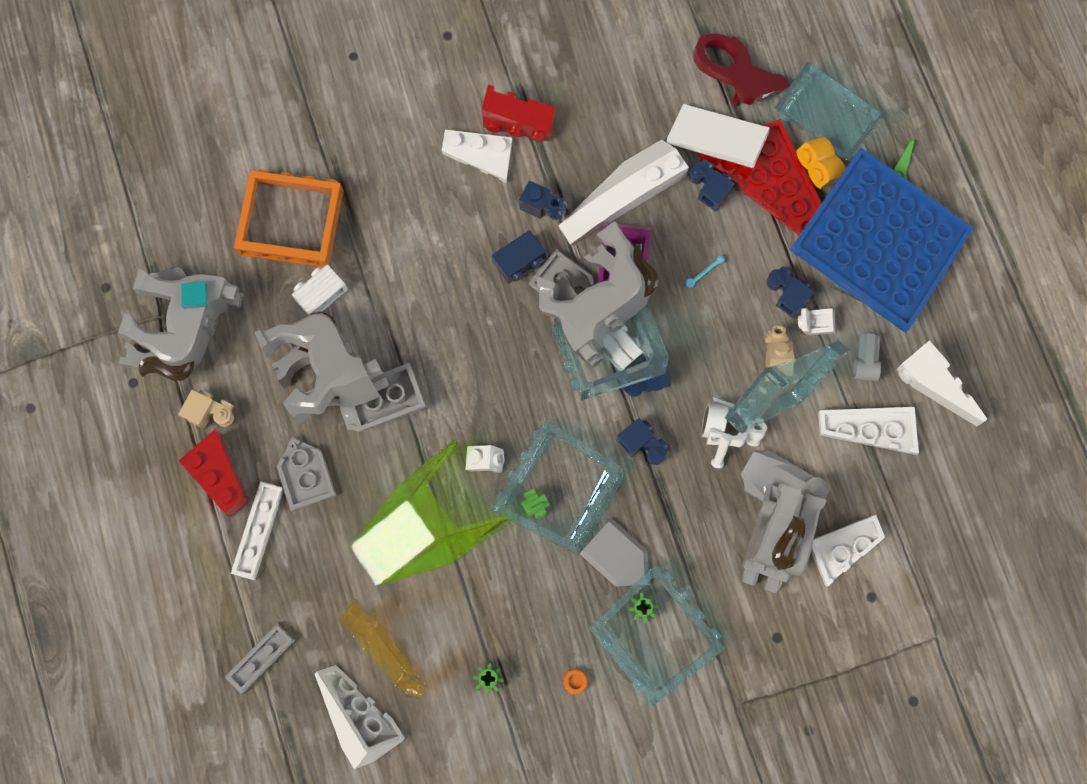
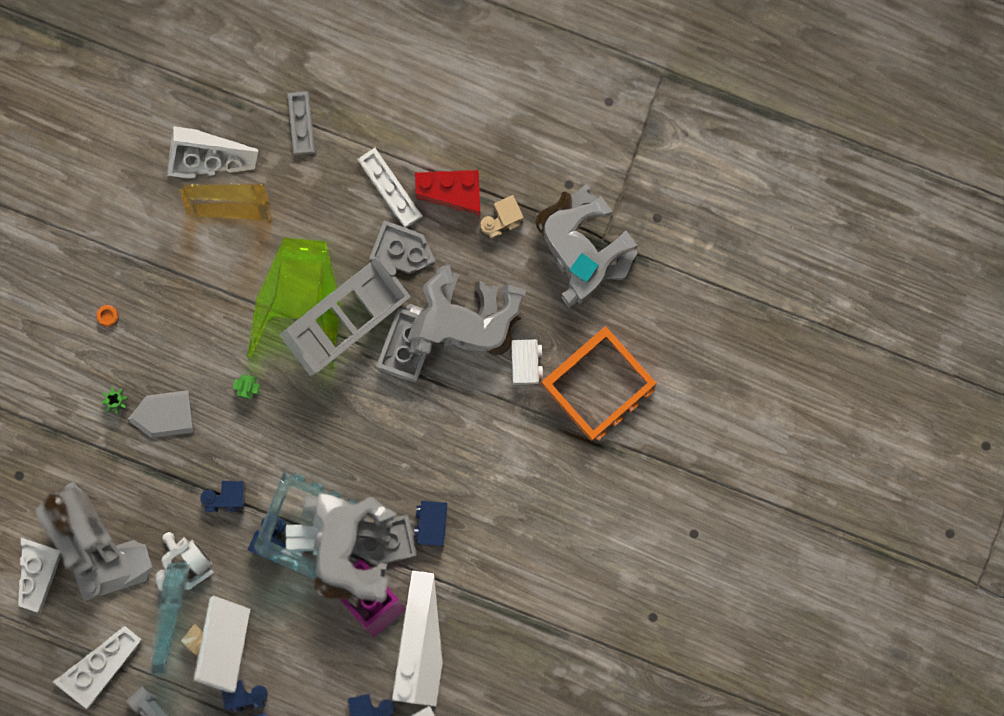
camera: 125 degrees right, 5 degrees up
white wing [442,130,512,183] -> none
white bracket [465,445,505,473] -> none
bright green gear [473,663,504,695] -> none
red wedge [481,84,555,142] -> none
clear light blue windscreen [493,420,626,556] -> none
dark blue brick [519,181,569,220] -> none
clear light blue windscreen [589,564,725,706] -> none
medium azure hinge [686,255,725,288] -> none
white bracket [798,308,835,335] -> none
none -> white tile [194,596,250,693]
none -> light grey piece [279,255,411,376]

